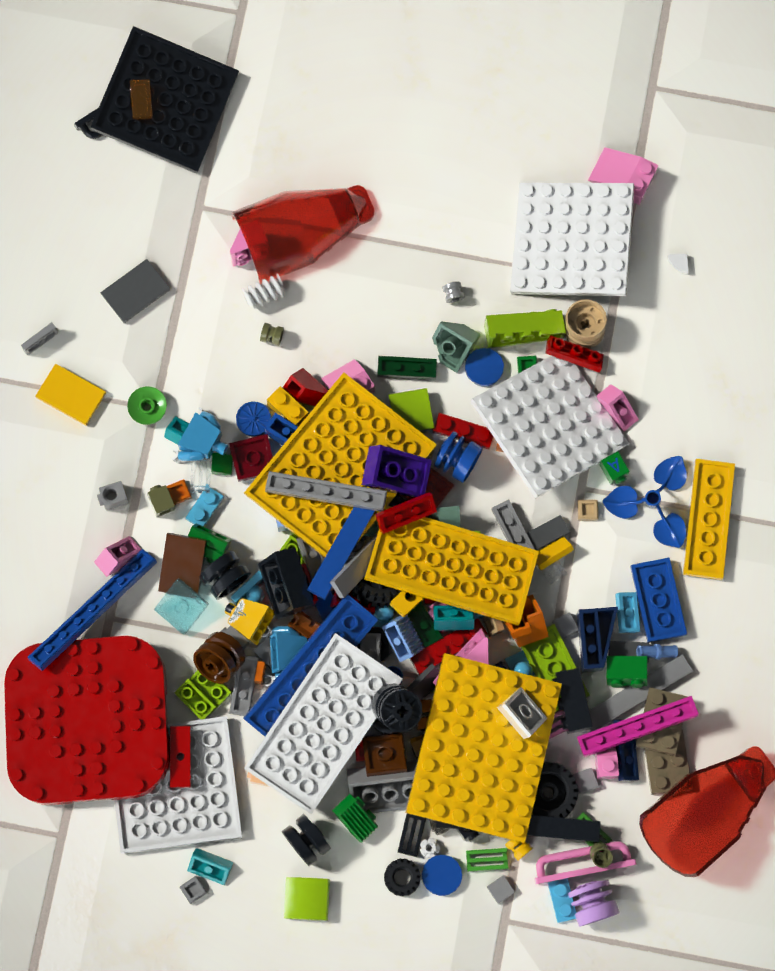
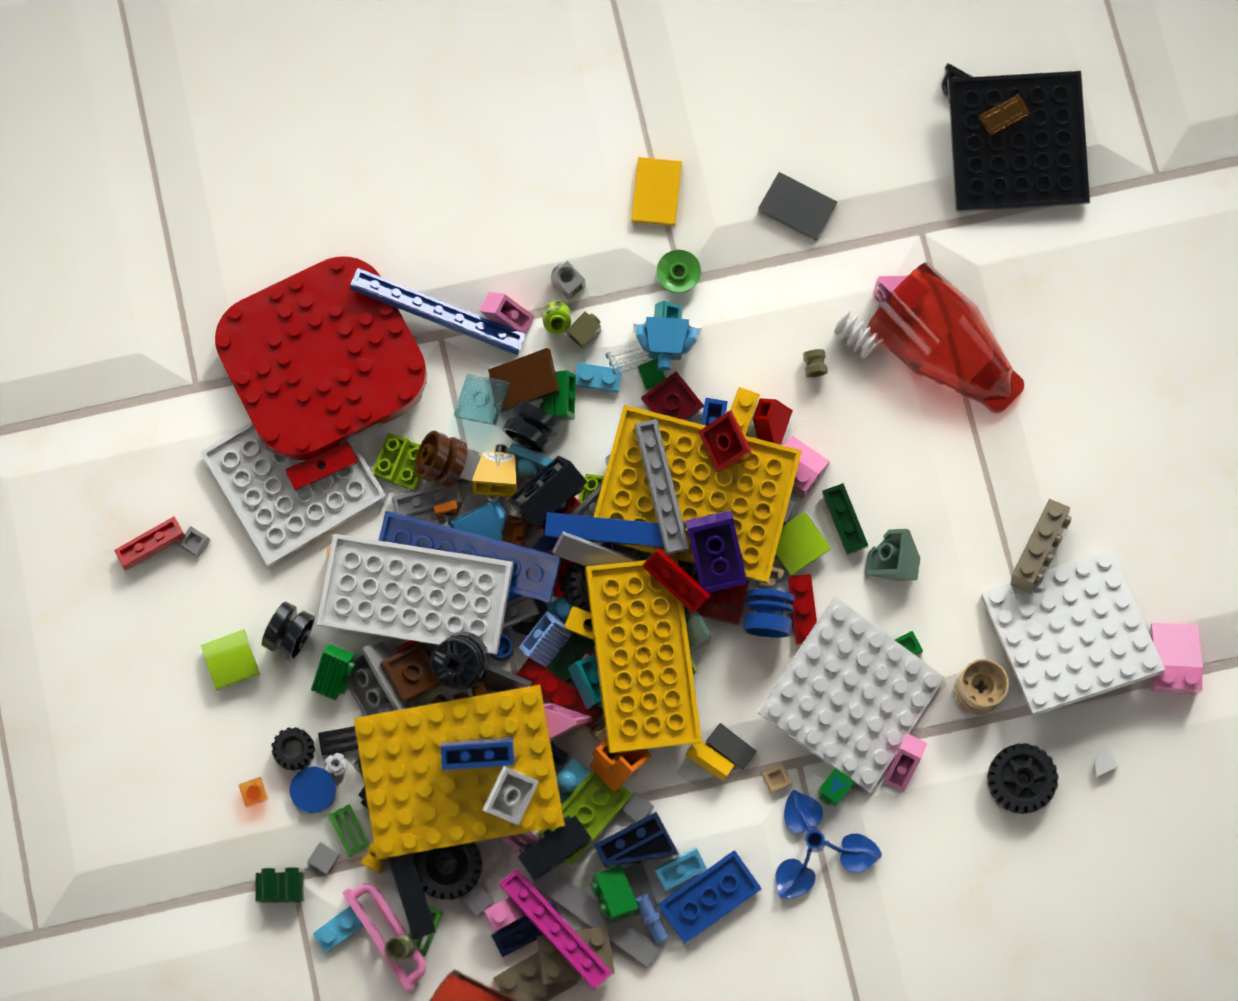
camera: 70 degrees right, 0 degrees up
light grey tile [21,322,58,355] -> none
orange tile [167,479,192,505] -> none
teal slope [187,848,233,886] -> none
blue wheel [236,401,271,436] -> none
light grey wheel [442,281,465,303] -> none
blue tile [465,348,504,387] -> none
lime wedge [484,309,566,348] -> none
light grey plate [491,500,535,550] -> none
red tile [545,335,604,373] -> none
lavender wheel [568,880,620,927] -> none
yellow plate [683,459,735,580] -> none
none -> red plate [114,516,186,571]
none -> clear orange plate [238,777,269,807]
none -> dark green brick [255,867,304,903]
none -> blue brick [440,738,515,770]
none -> lime head [542,301,572,334]
none -> red slope [698,410,752,472]
none -> black wheel [987,743,1059,814]
none -> dark tan brick [1010,498,1072,594]

